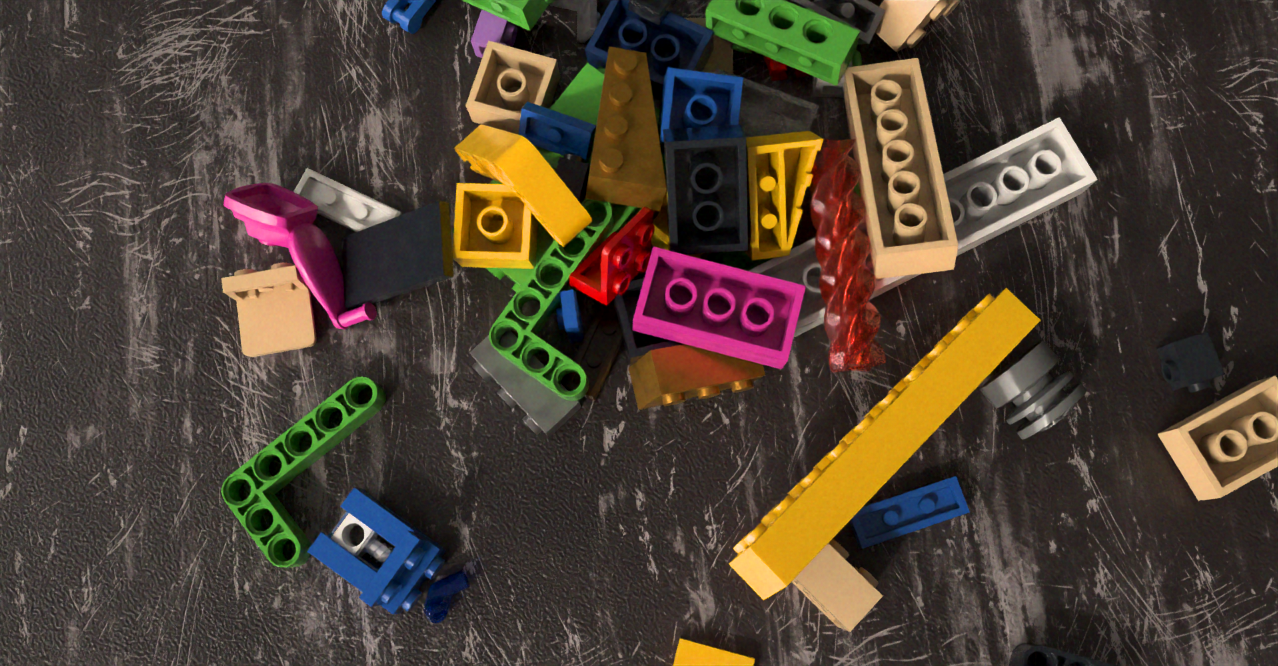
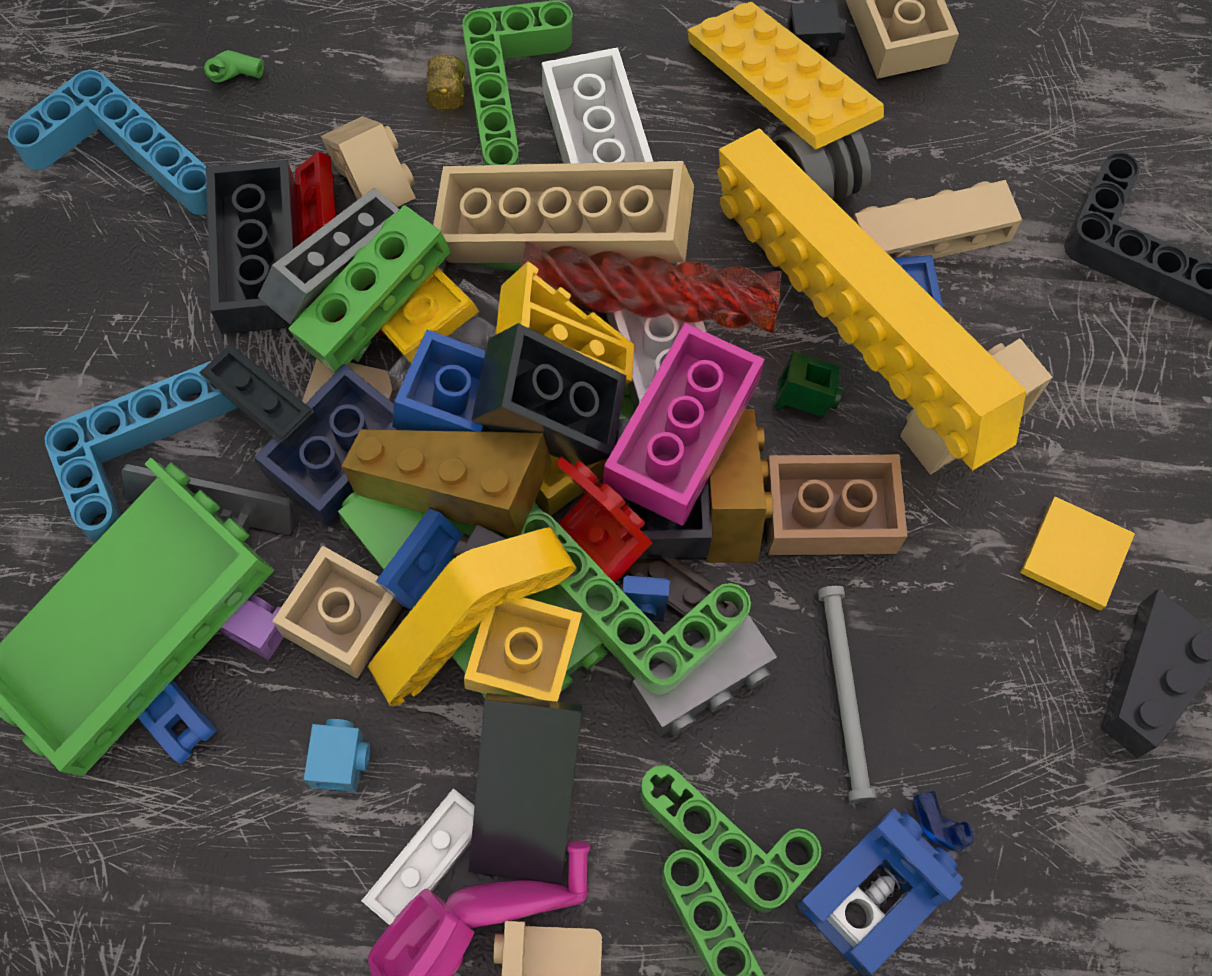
camera: 85 degrees left, 10 degrees down
none -> dark azure brick [304,719,370,792]
none -> yellow tile [380,267,479,363]
none -> clear yellow wheel [426,55,465,110]
none -> bright green beam [462,0,573,165]
none -> bright green beam [639,765,821,913]
none -> yellow plate [687,2,884,150]
none -> medium nougat brick [764,454,908,555]
none -> dark green brick [774,351,843,418]
none -> light grey bar [818,586,877,803]
none -> tan brick [853,180,1022,259]

